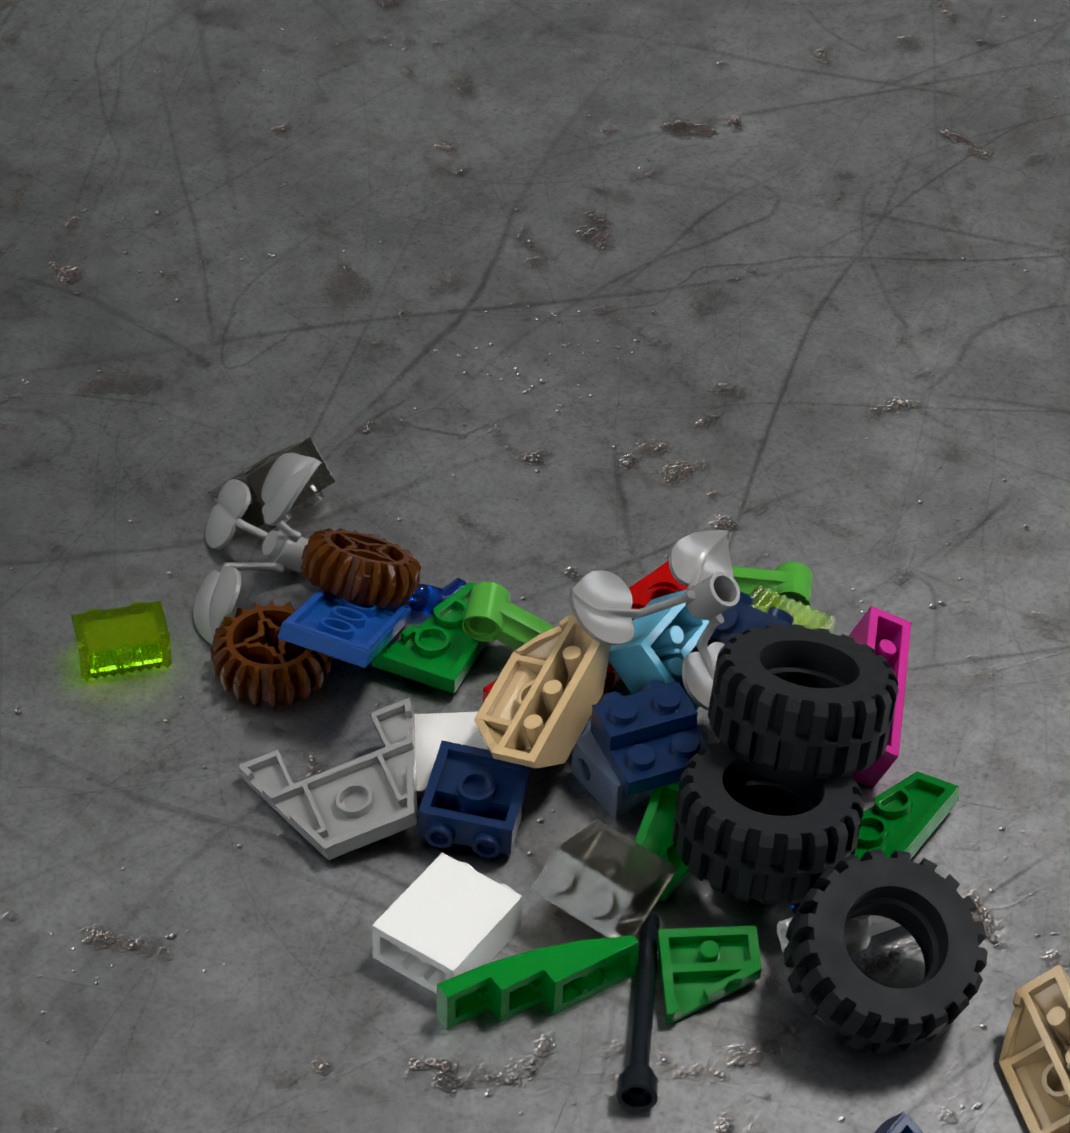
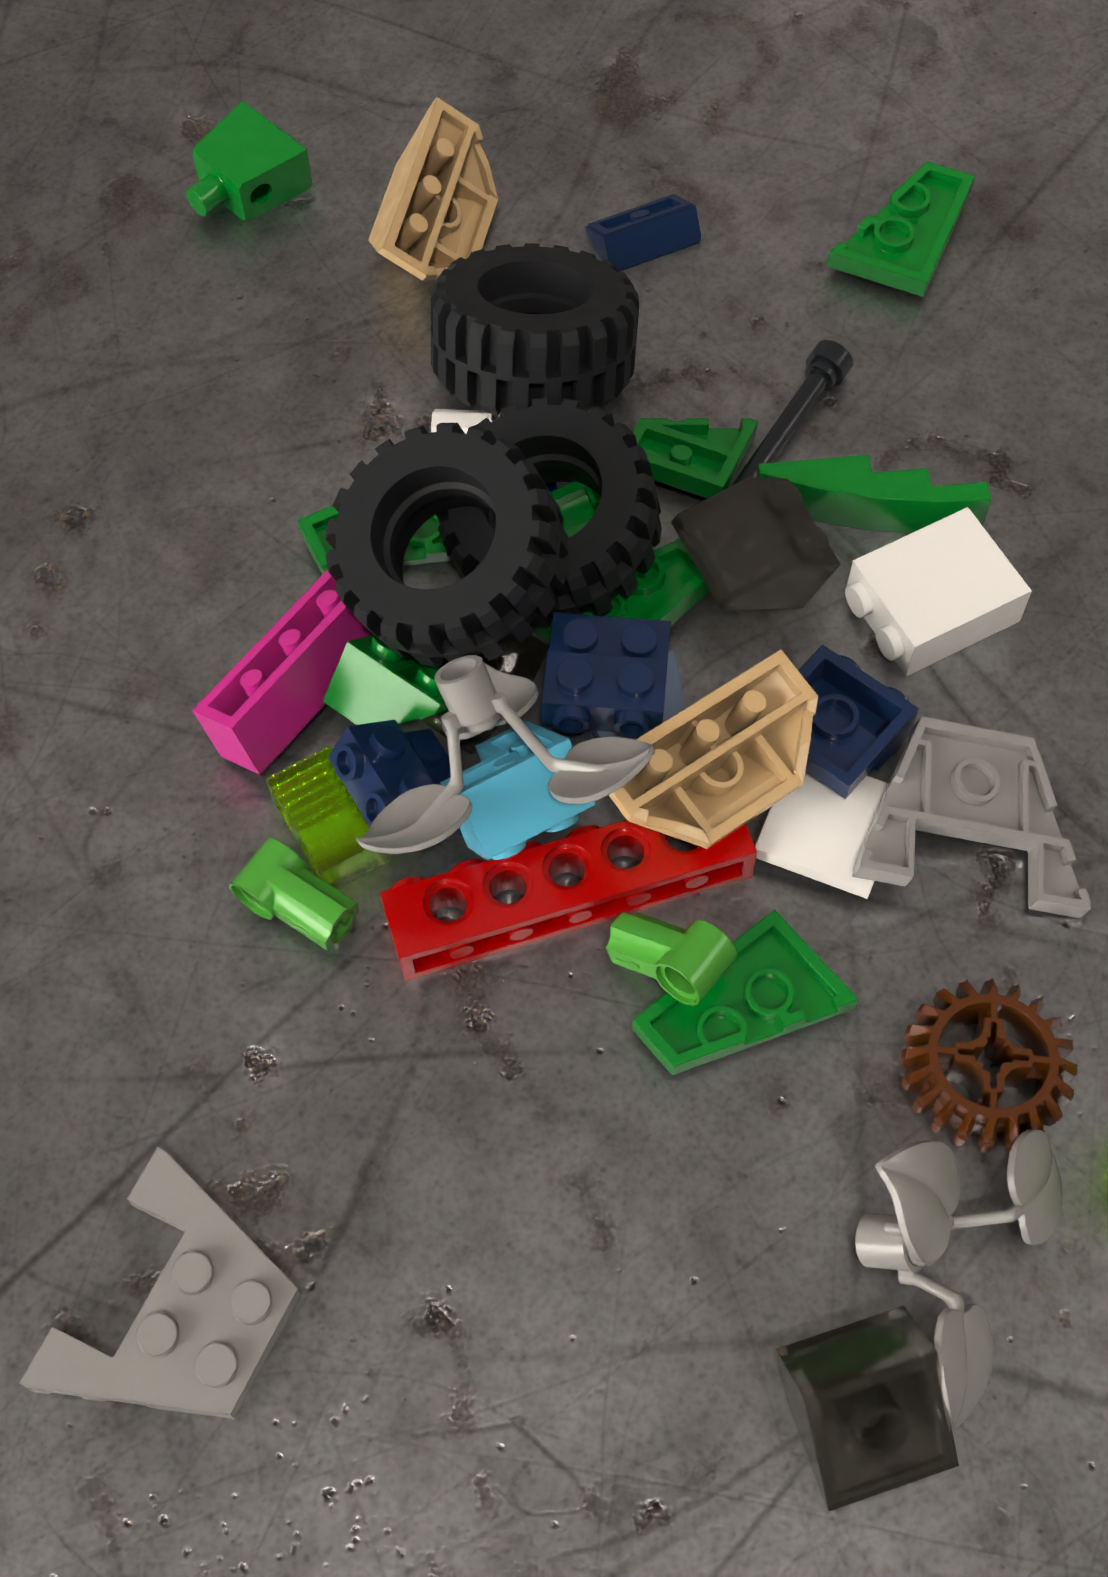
camera: 150 degrees left, 20 degrees up
blue tile [278,589,412,668] -> none
reddish brown gear [301,528,421,608] -> none
clear blue arm [407,578,467,616] -> none
none -> light grey wing [19,1147,301,1419]

